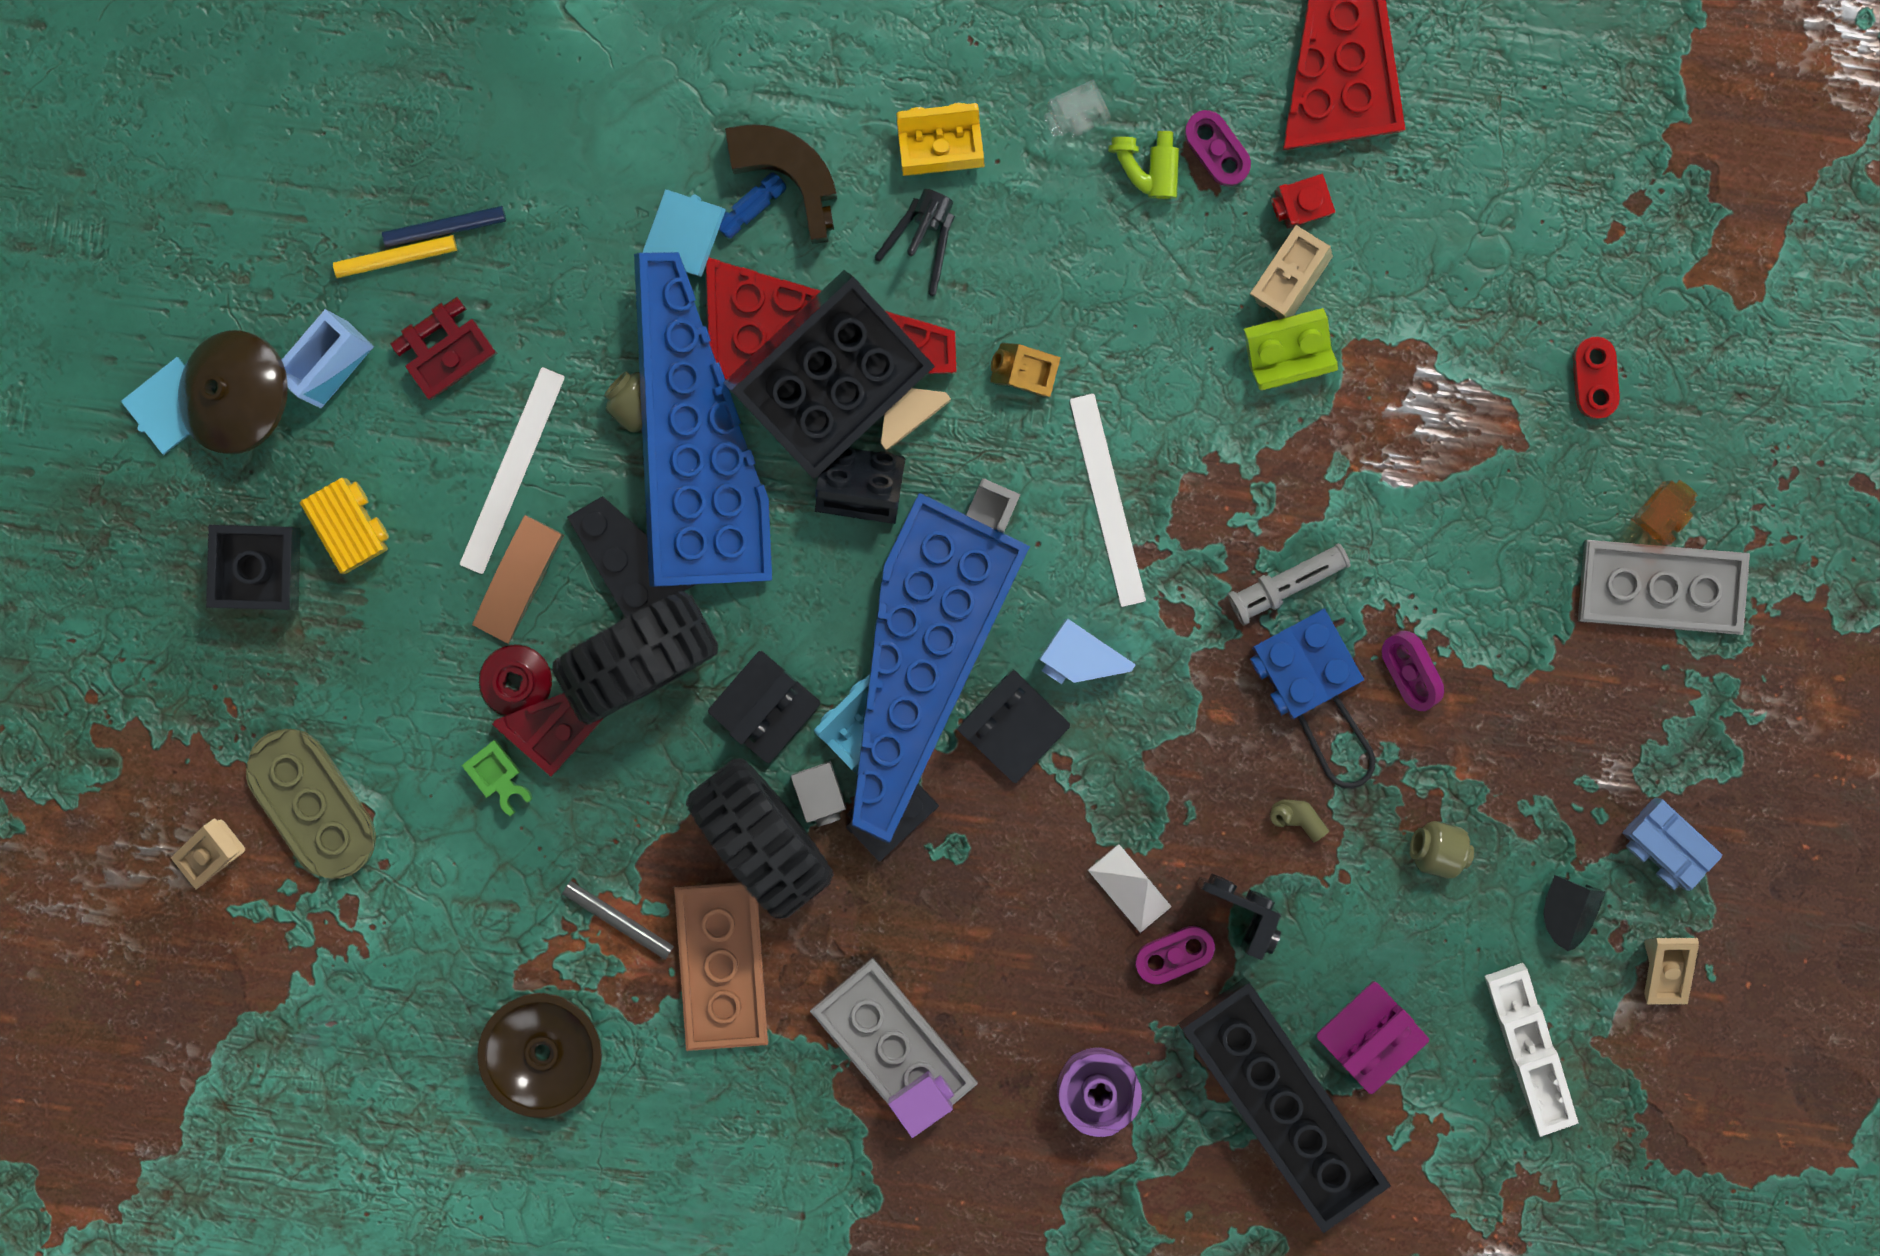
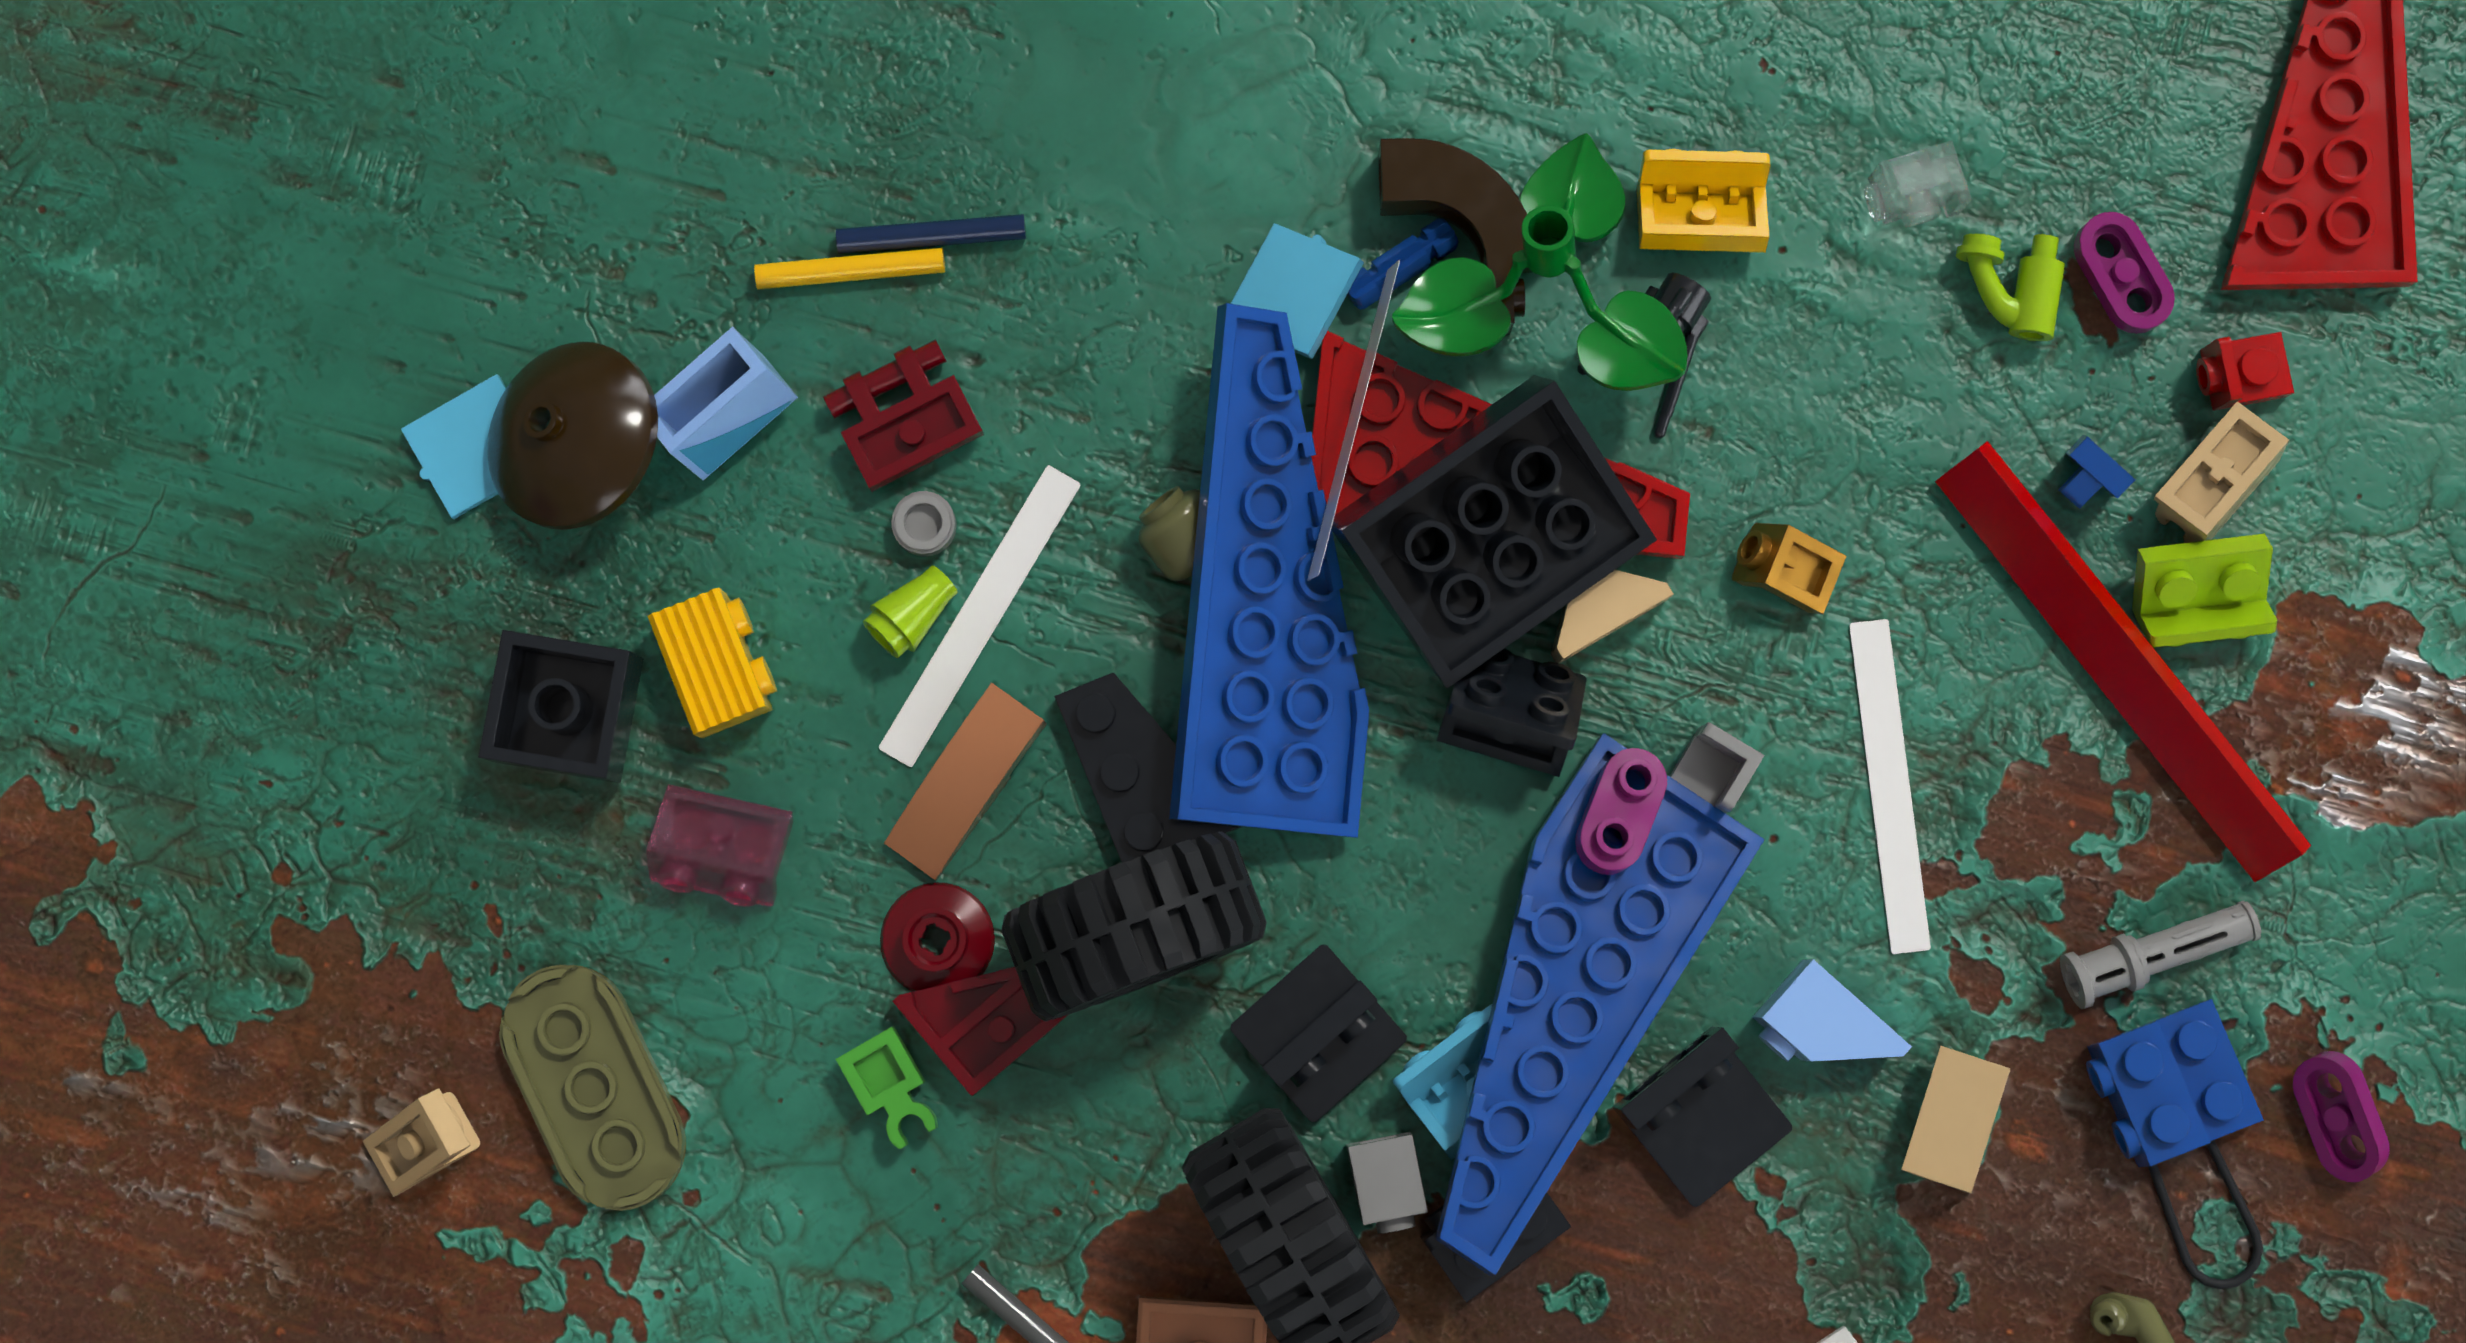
camera: 10 degrees right, 5 degrees down
none -> clear pink bracket [646,784,793,907]
none -> lime cone [863,565,958,658]
none -> light grey tile [891,491,957,557]
none -> white sticker [1307,260,1400,581]
none -> green plant [1392,133,1688,391]
none -> magenta plate [1575,748,1667,875]
none -> tan hinge [1901,1046,2011,1194]
none -> red tile [1935,441,2311,882]
none -> blue tile [2058,435,2135,509]

